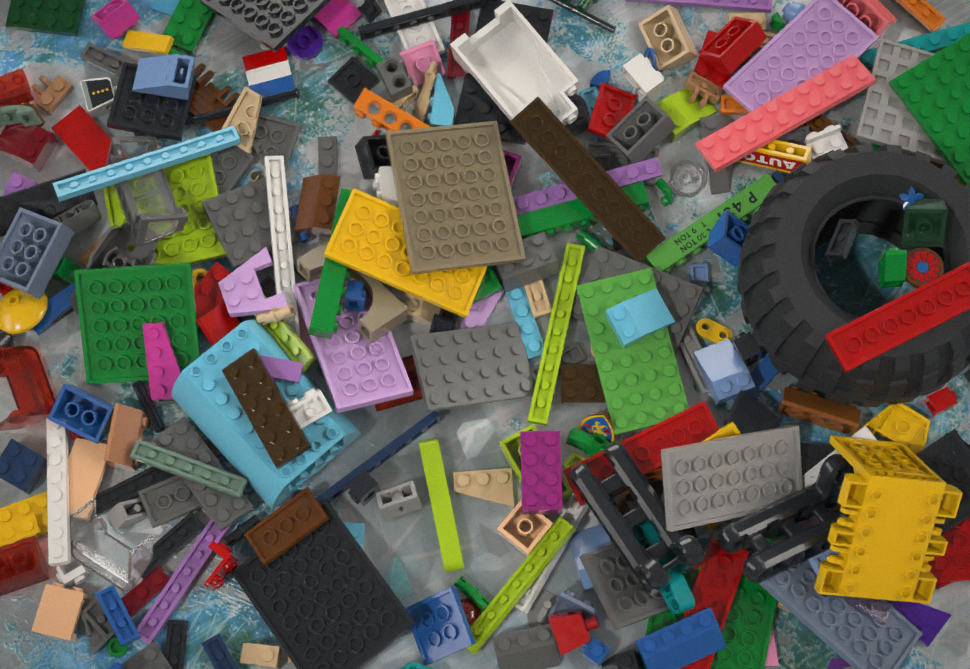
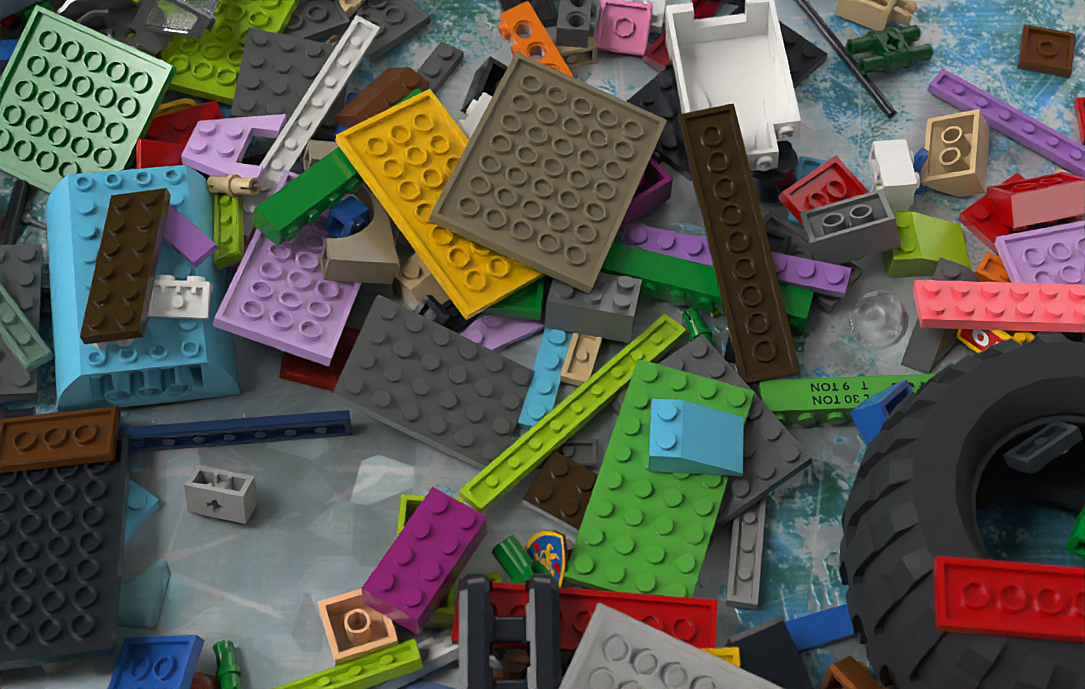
camera: 25 degrees right, 15 degrees down
dark pink wing [142,322,181,400] -> none
black brick [347,469,381,506] -> none
tan sword [414,61,438,123] -> none
lime beam [419,438,465,573] -> none
medium azure slope [427,73,455,127] -> none
tan wing [453,468,514,508] -> none
blue tile [590,70,610,88] -> none
green arm [656,178,673,207] -> none
medium nougat hinge [683,71,723,109] -> none
medium blue tile [689,263,709,284] -> none
medium blue slope [693,339,756,405] -> none
yellow plate [695,318,732,344] -> none
black brick [733,332,762,367] -> none

